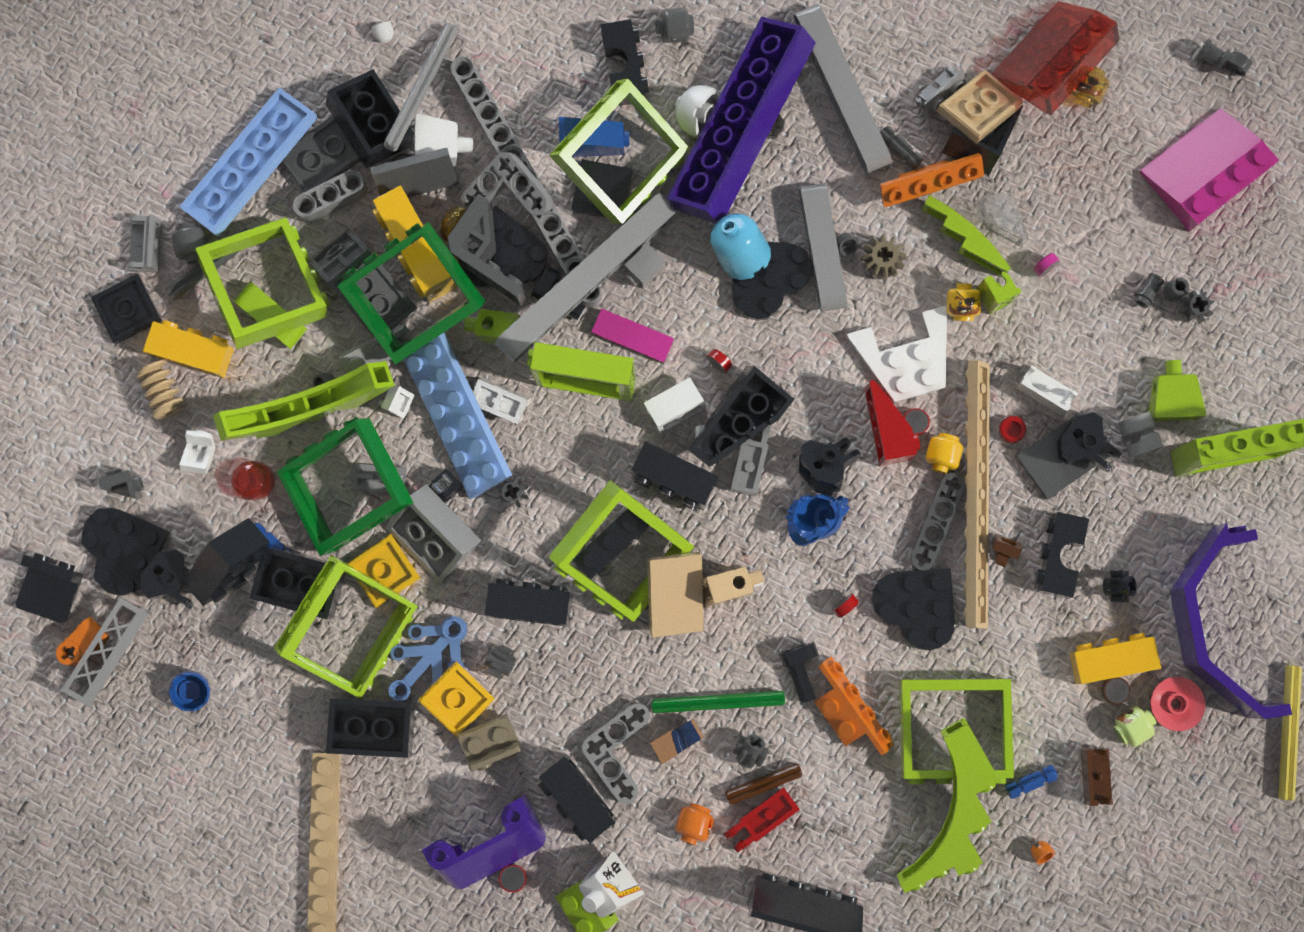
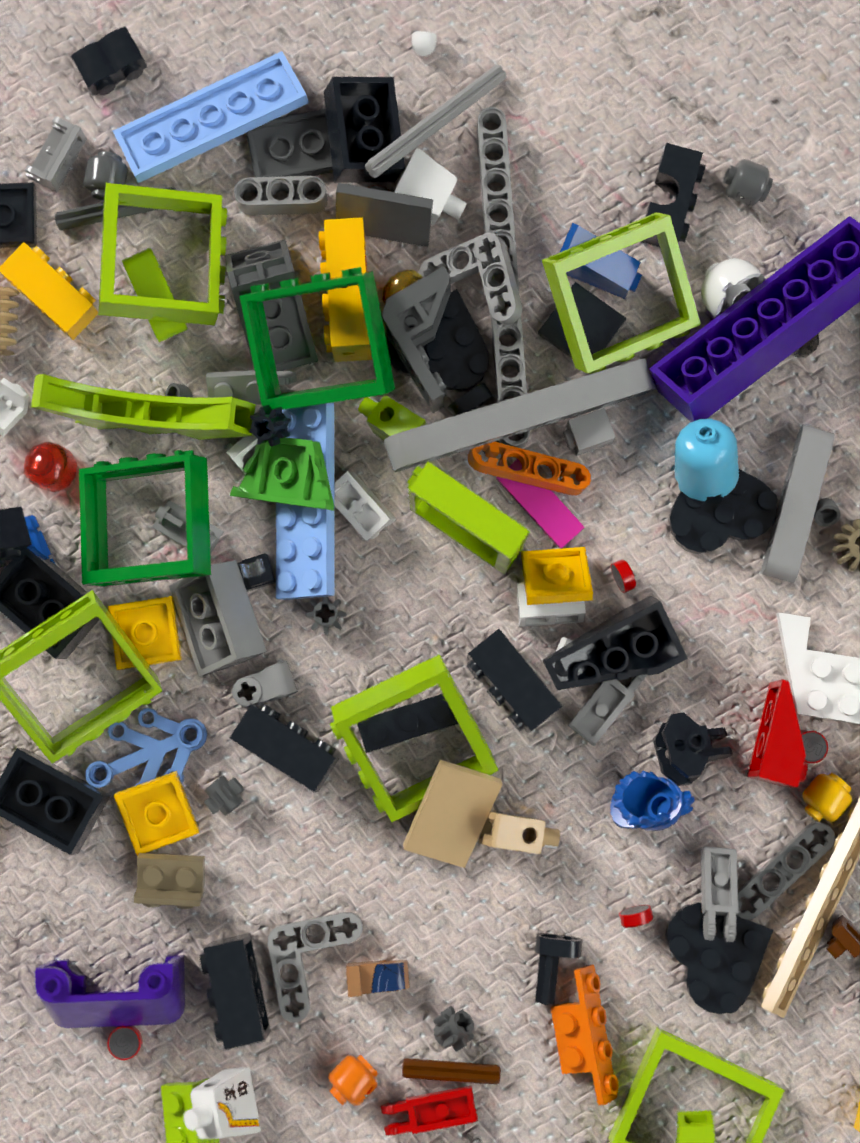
camera: 20 degrees right, 0 degrees up
green axle [652,691,785,713] -> none
none -> black brick [71,26,147,96]
none -> bright green wing [230,438,334,511]
none -> light grey piece [232,661,298,708]
none -> black gear [249,405,291,447]
none -> orange beam [467,442,591,496]
none -> yellow tile [521,547,593,605]
none -> light grey hinge [701,846,738,942]

